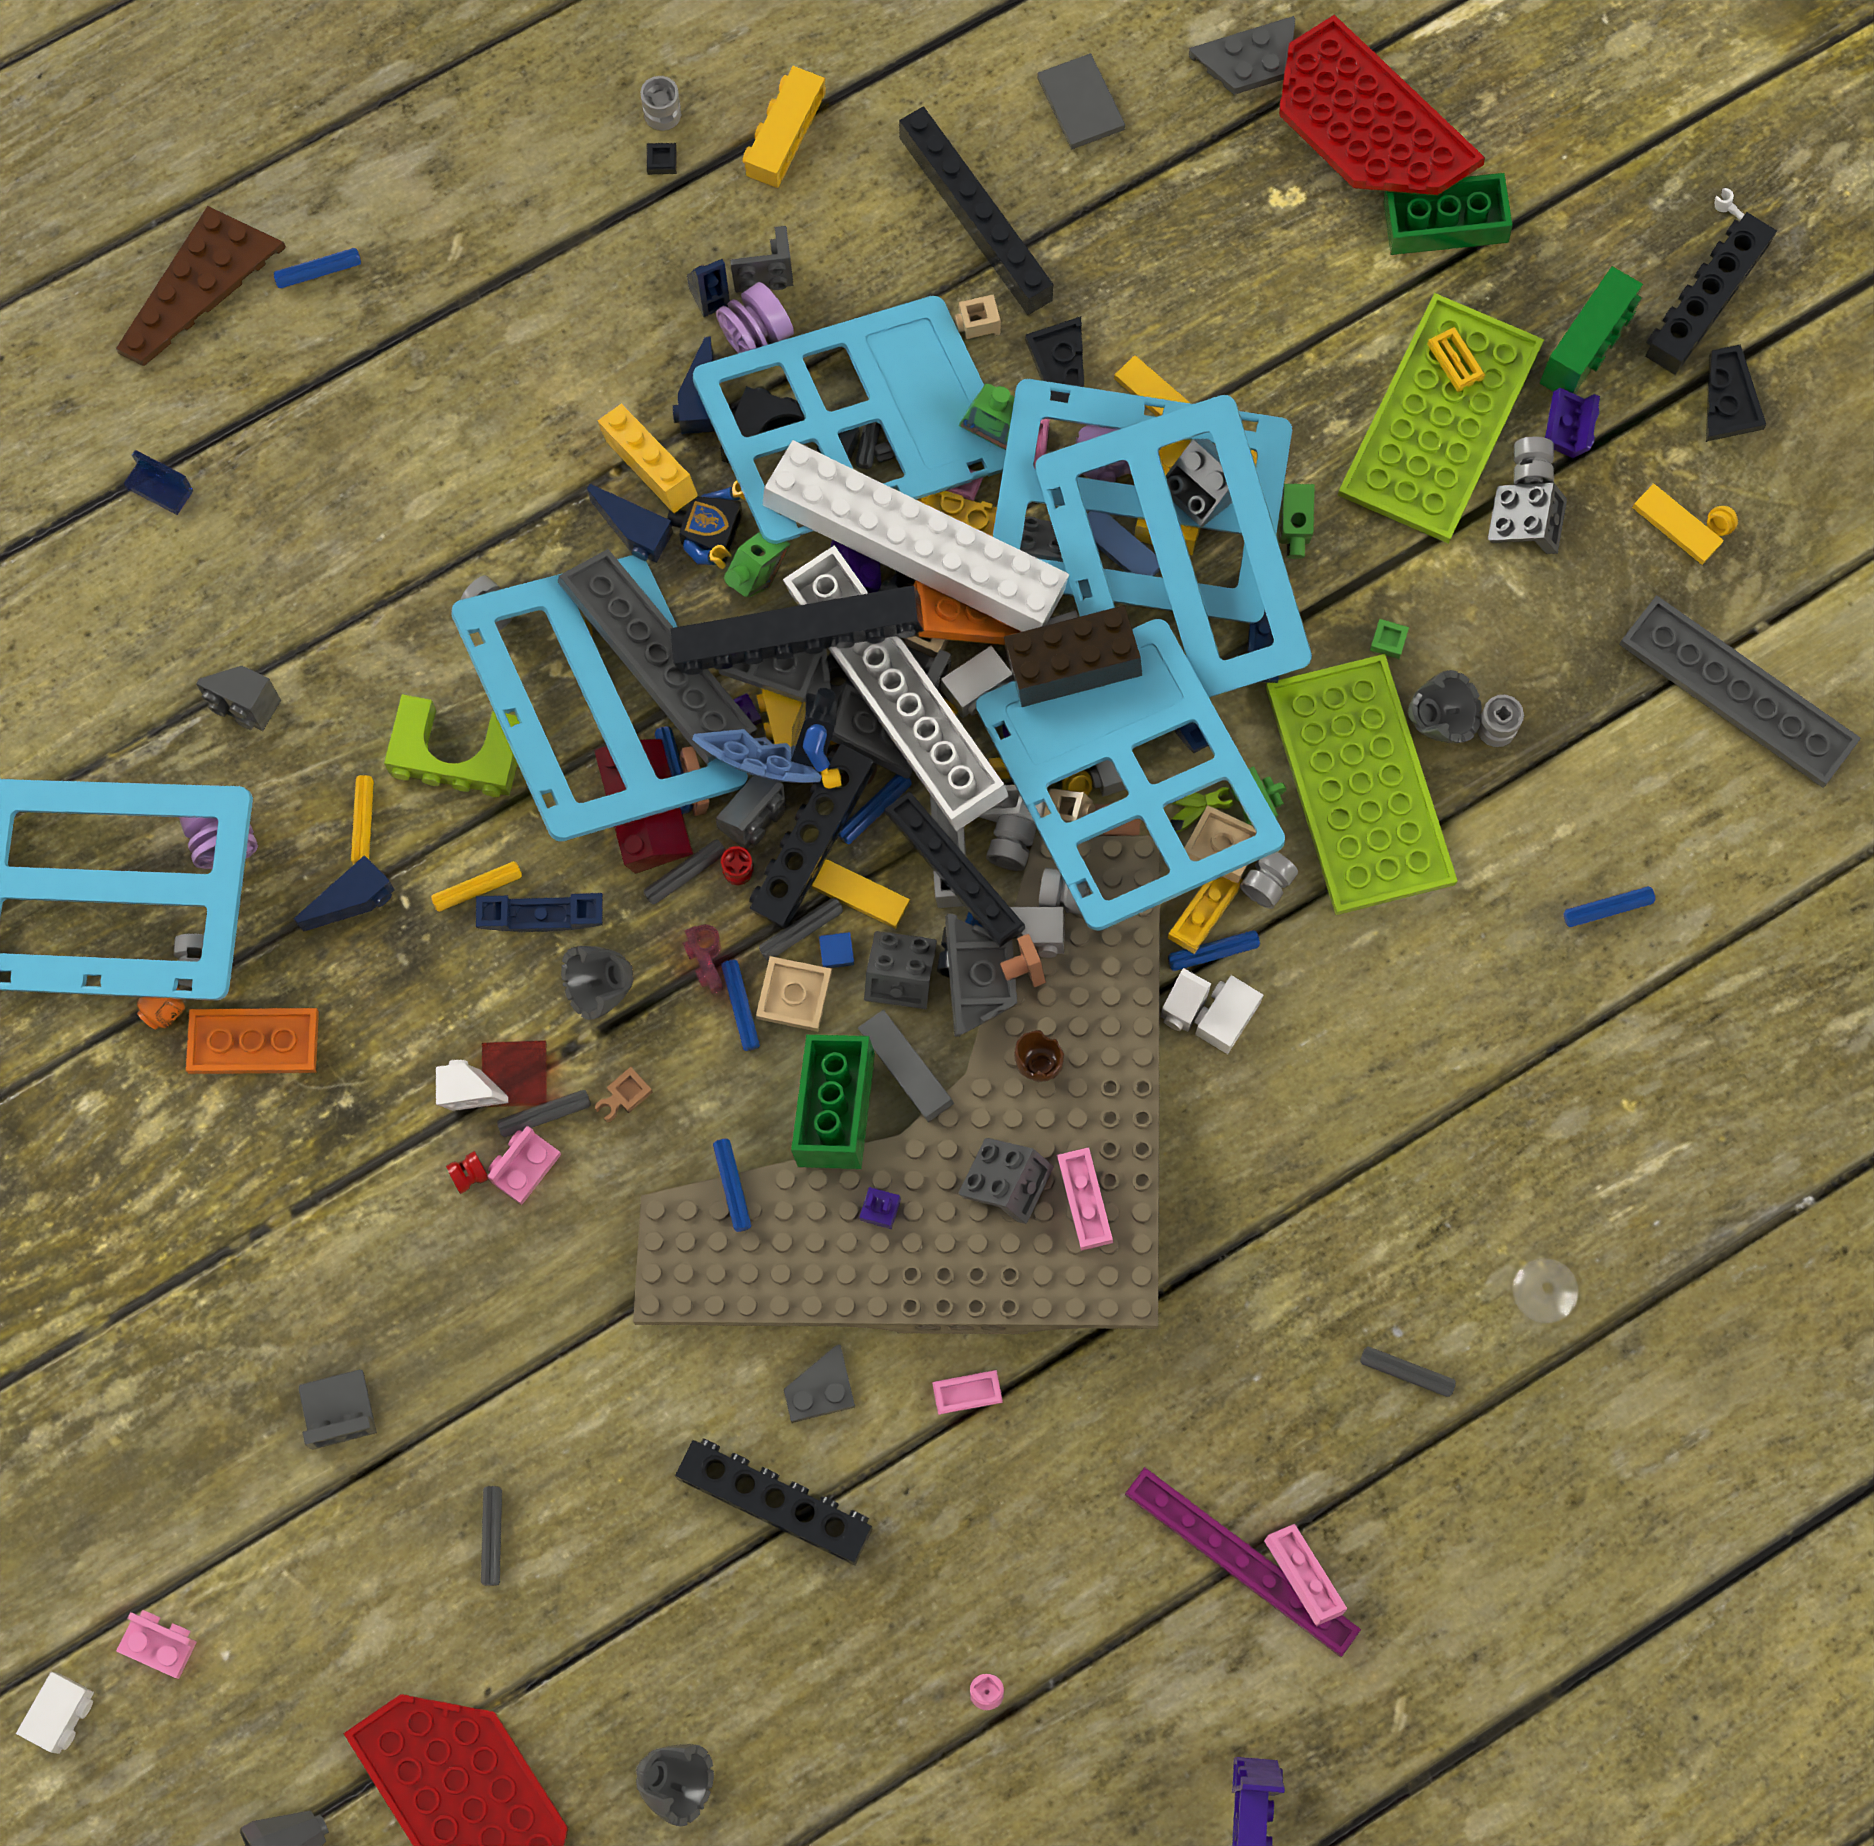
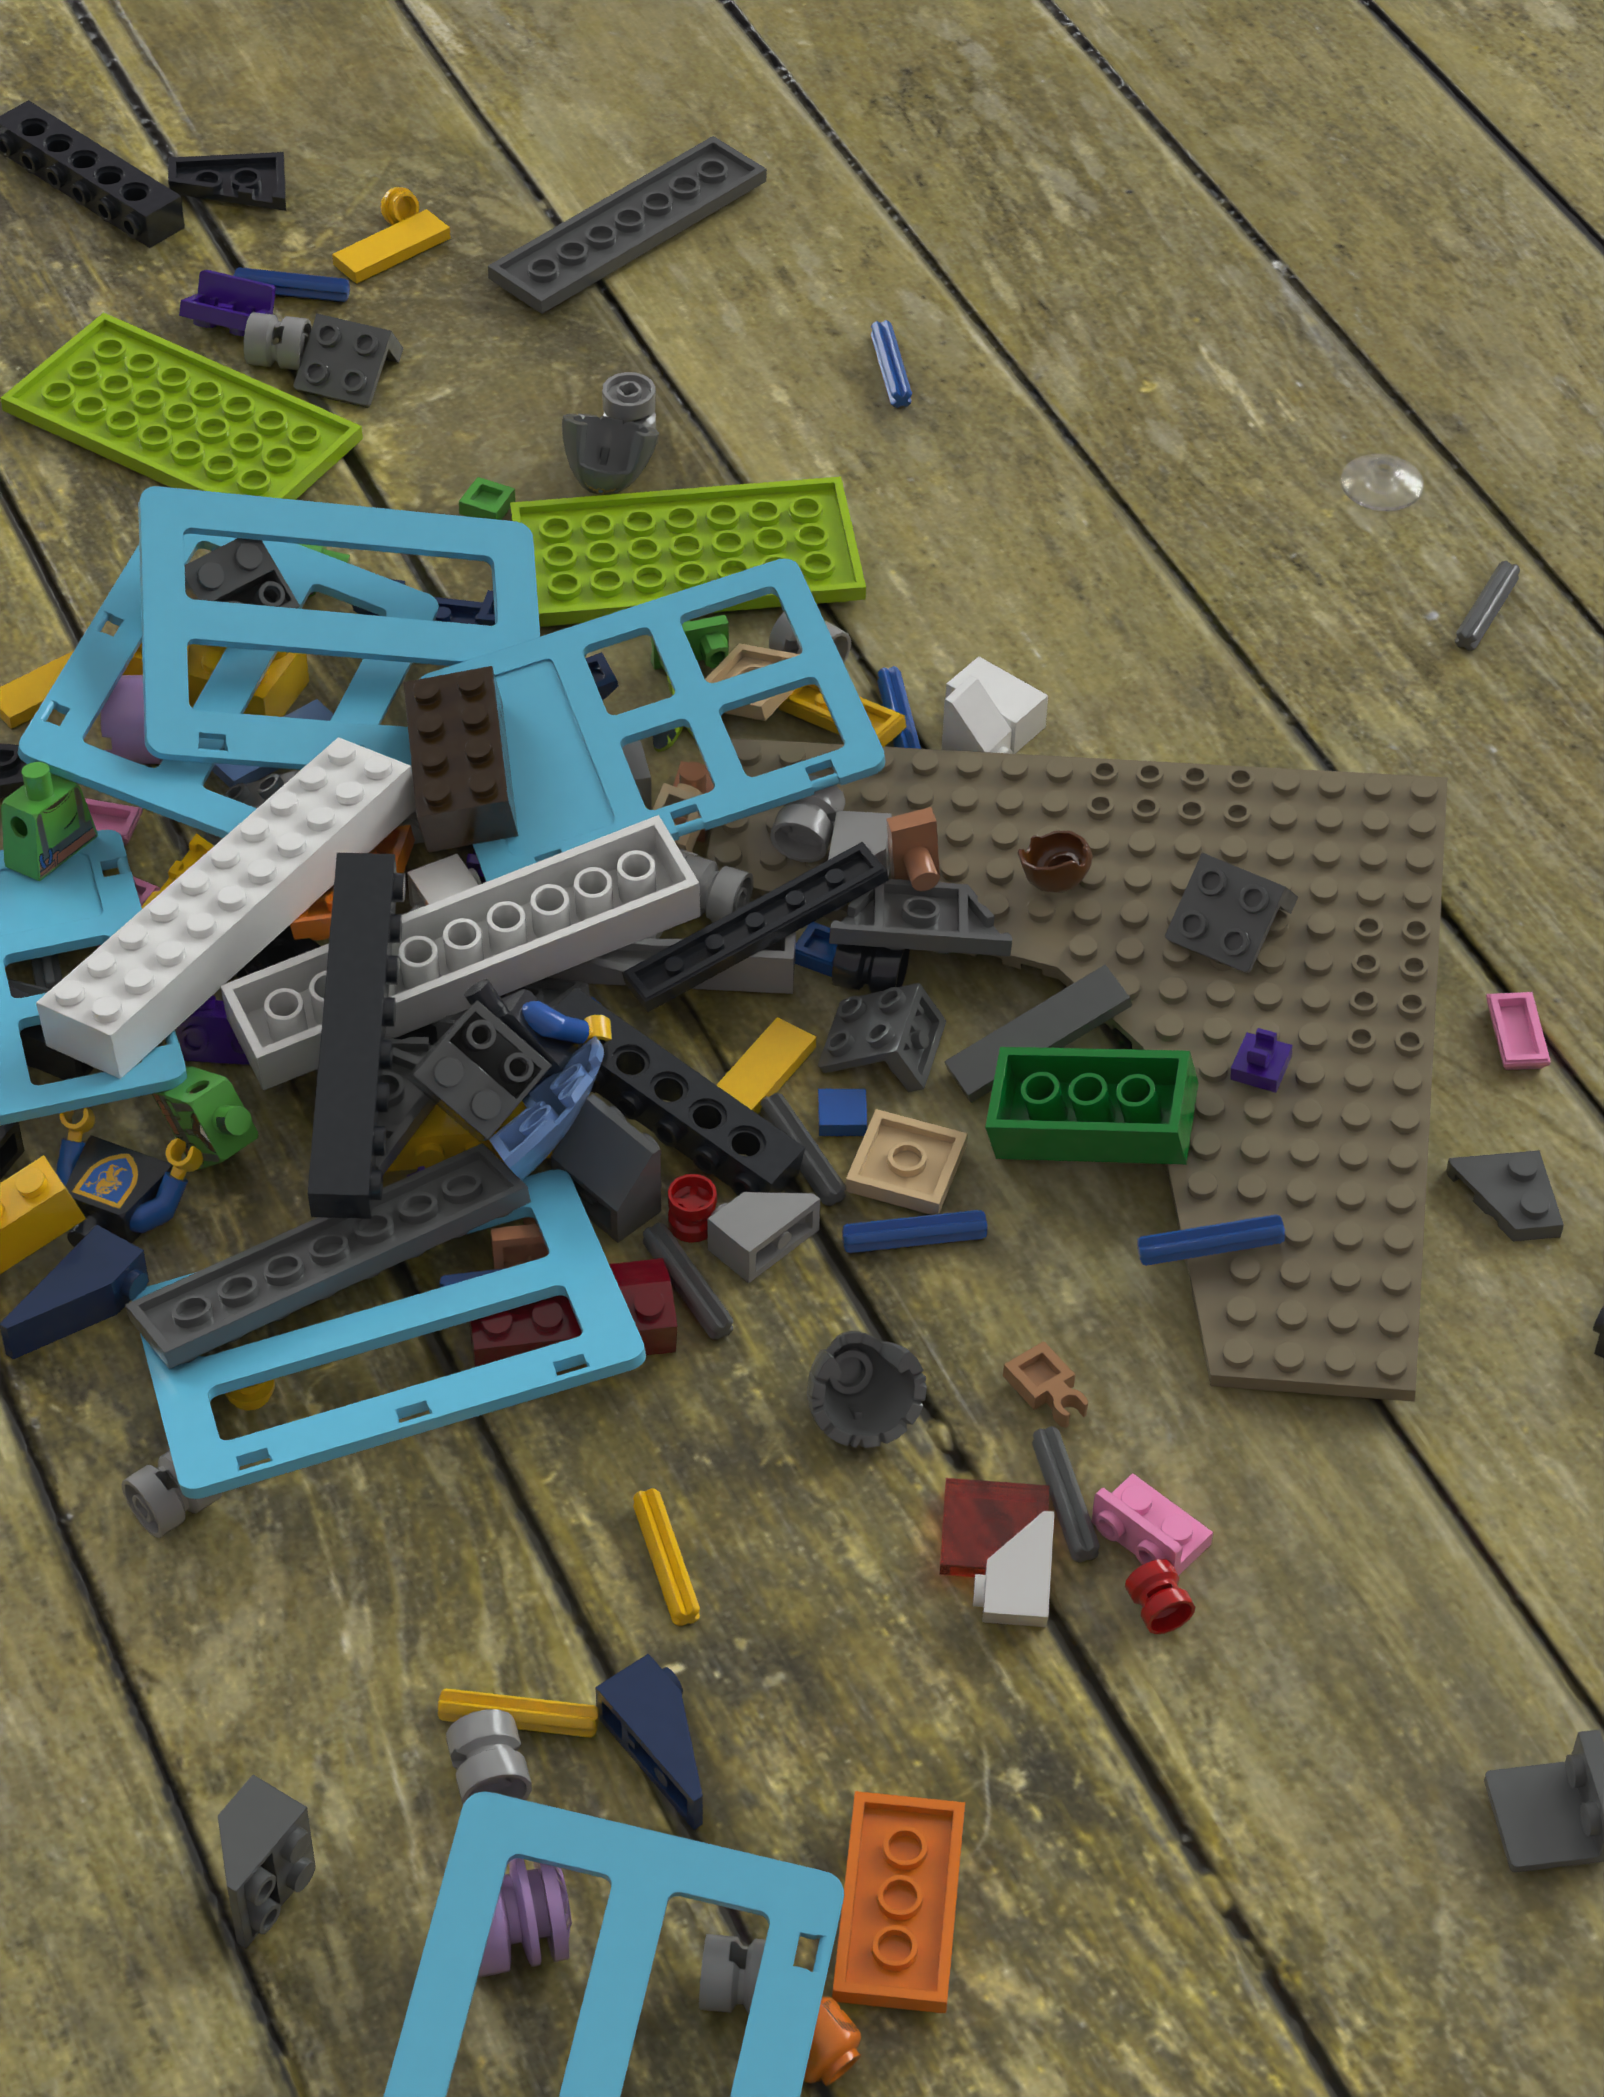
camera: 85 degrees left, 25 degrees down
lime arch [384,694,519,797] -> none
dark blue slope [476,893,603,932] -> none
clear pink plate [682,924,723,994] -> none
bright pink plate [1057,1147,1113,1251] -> none
yellow tile [1427,327,1485,392] -> none
green brick [1539,266,1643,394] -> none
none -> blue axle [234,267,350,302]
none -> dark grey slope [406,1000,552,1142]
none -> light grey wheel [446,1709,532,1805]
none -> light grey slope [708,1192,820,1283]

